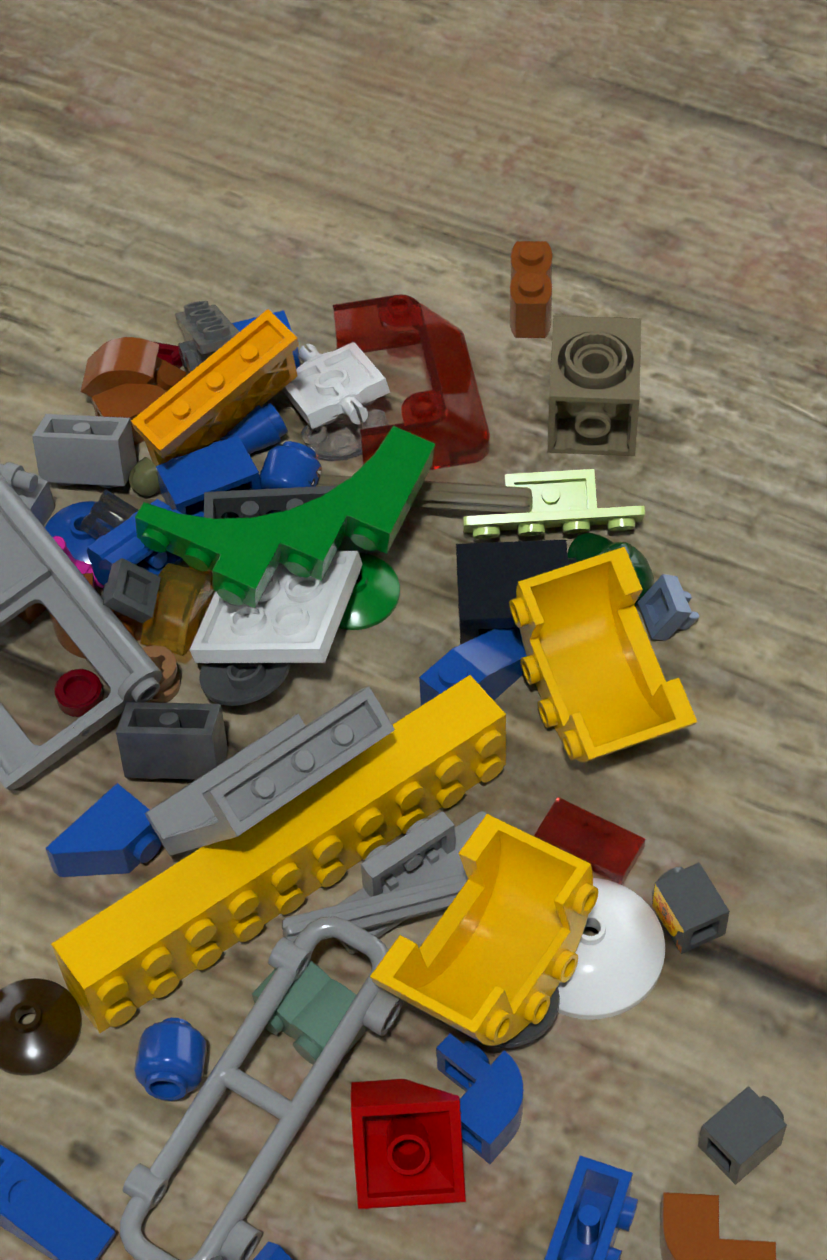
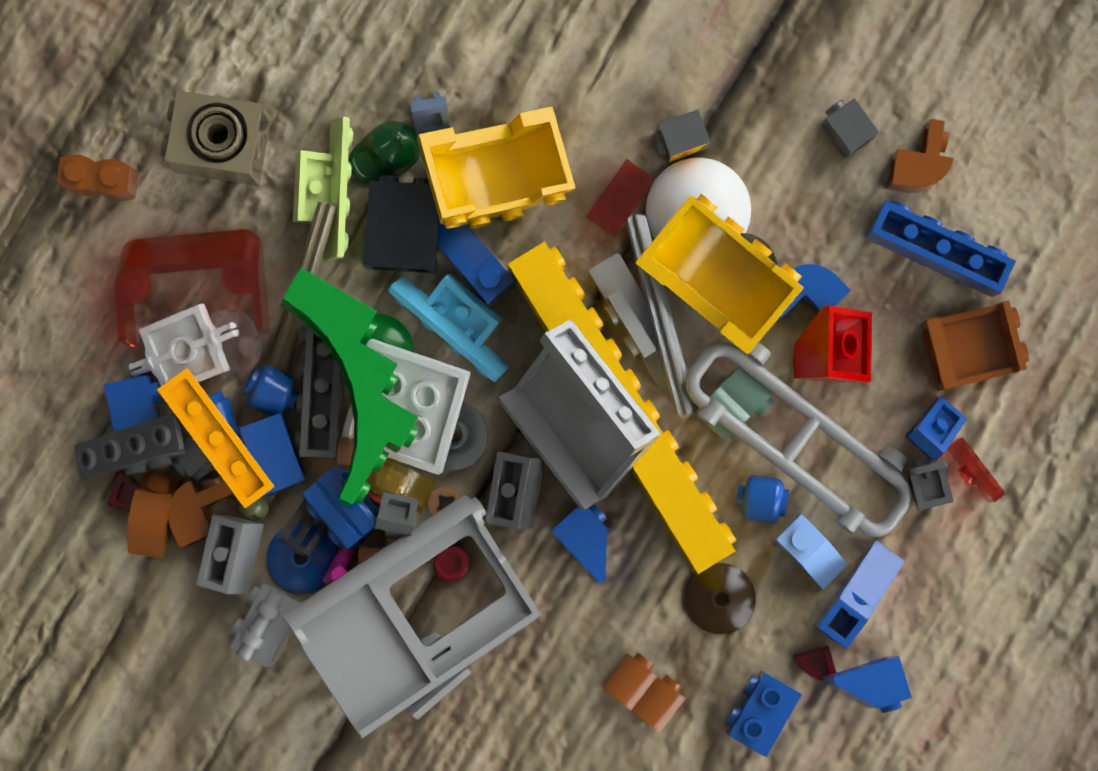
camera: 90 degrees left, 30 degrees up
none -> medium azure bracket [388,273,510,382]
none -> light blue slope [772,514,848,590]

